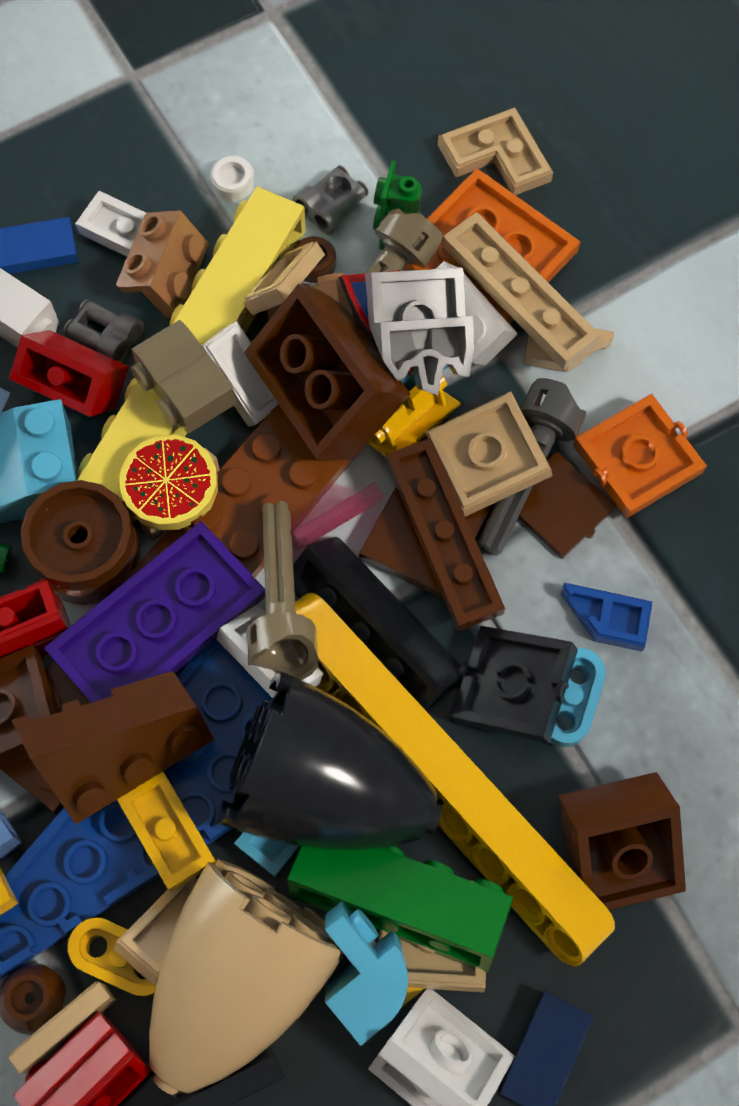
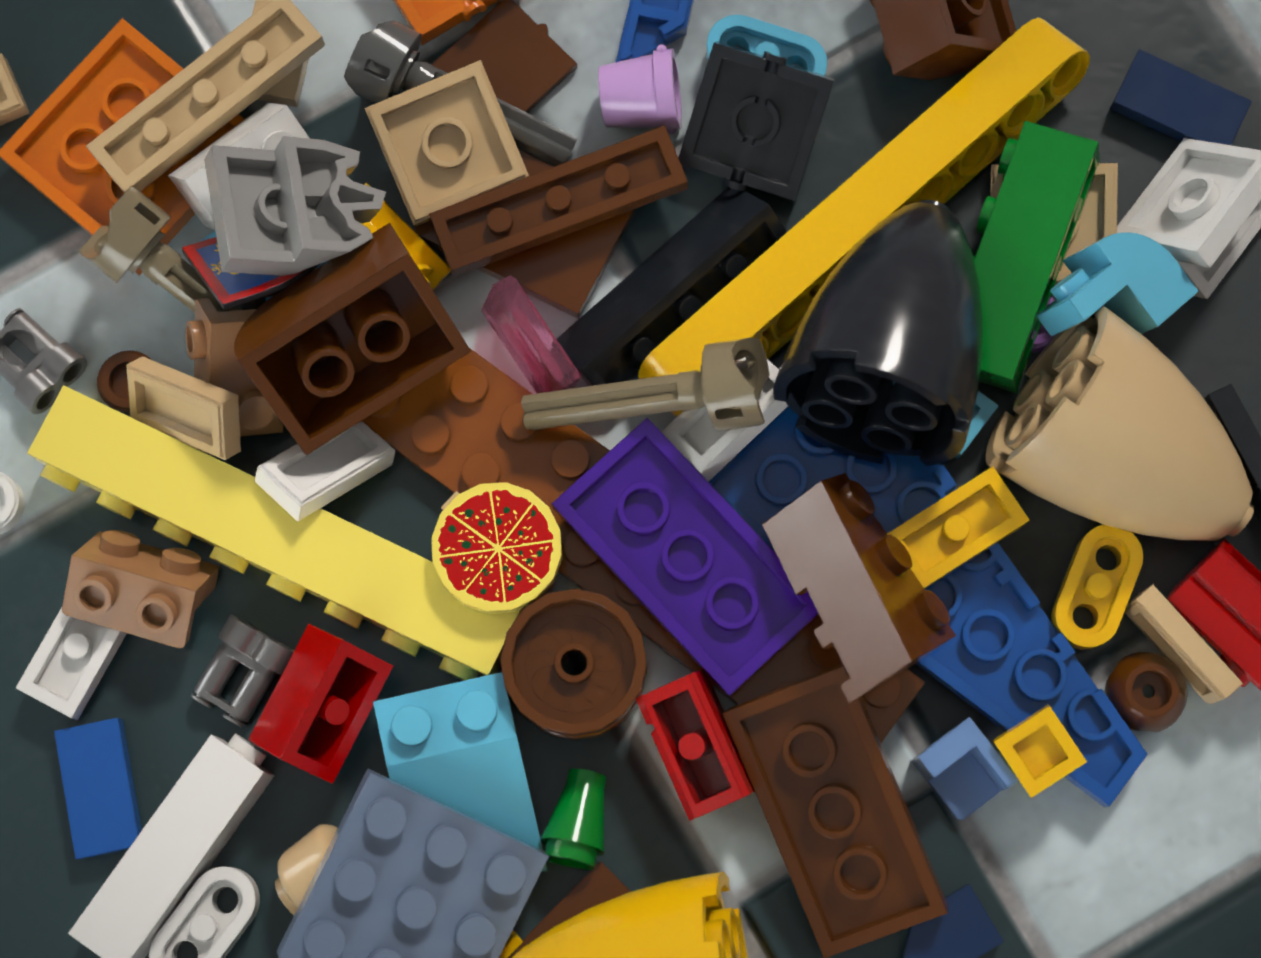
camera: 85 degrees left, 10 degrees up
tan tile [113,878,198,985] -> none
dark tan brick [131,320,236,434] -> none
green hinge [373,160,422,250] -> none
none -> lavender piece [598,44,682,134]

